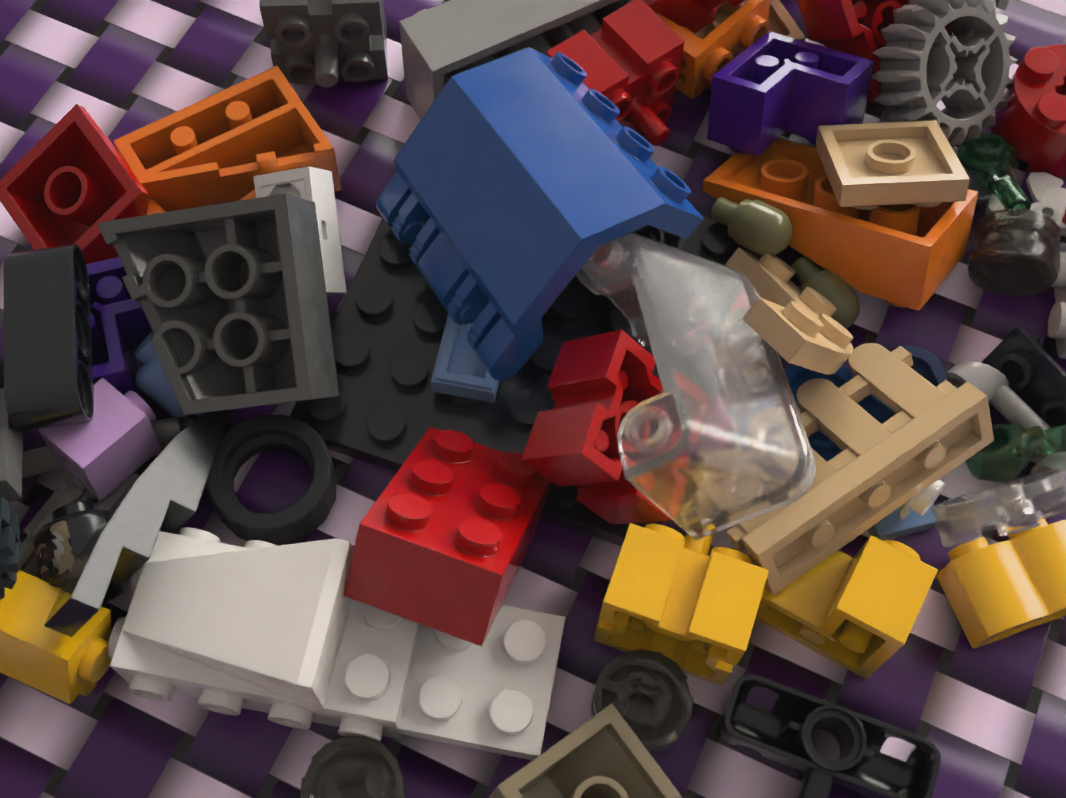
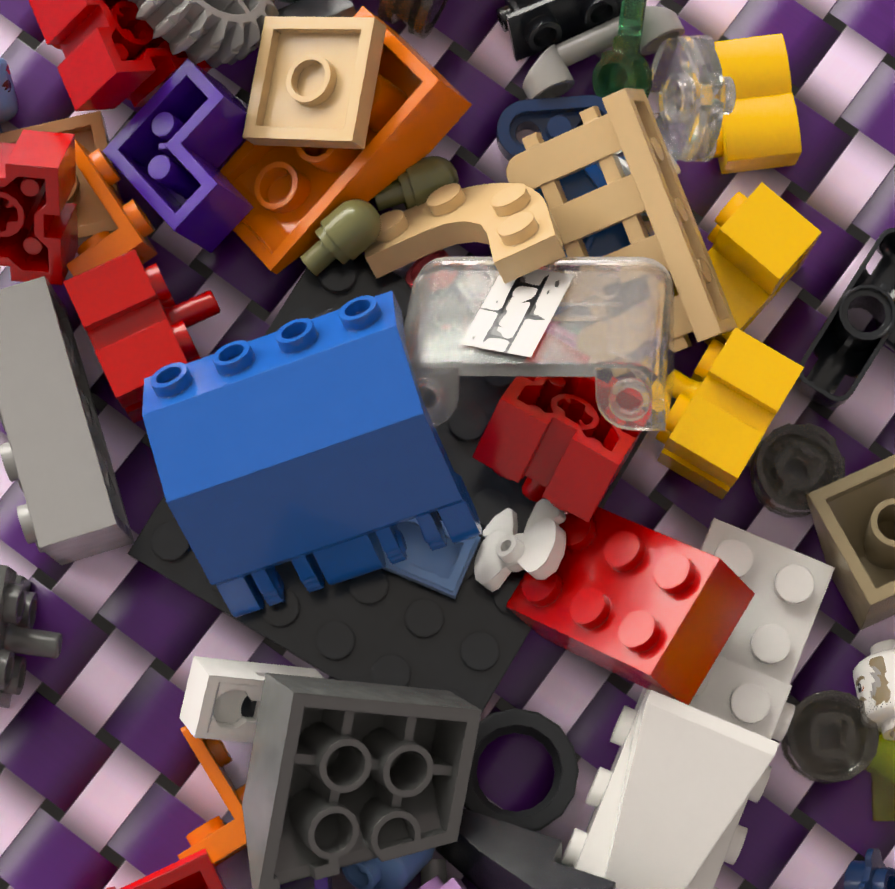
camera: 75 degrees left, 15 degrees up
orange wedge [114,66,342,212] -> none
none -> white sticker [460,269,575,358]
none -> white piece [474,499,566,592]

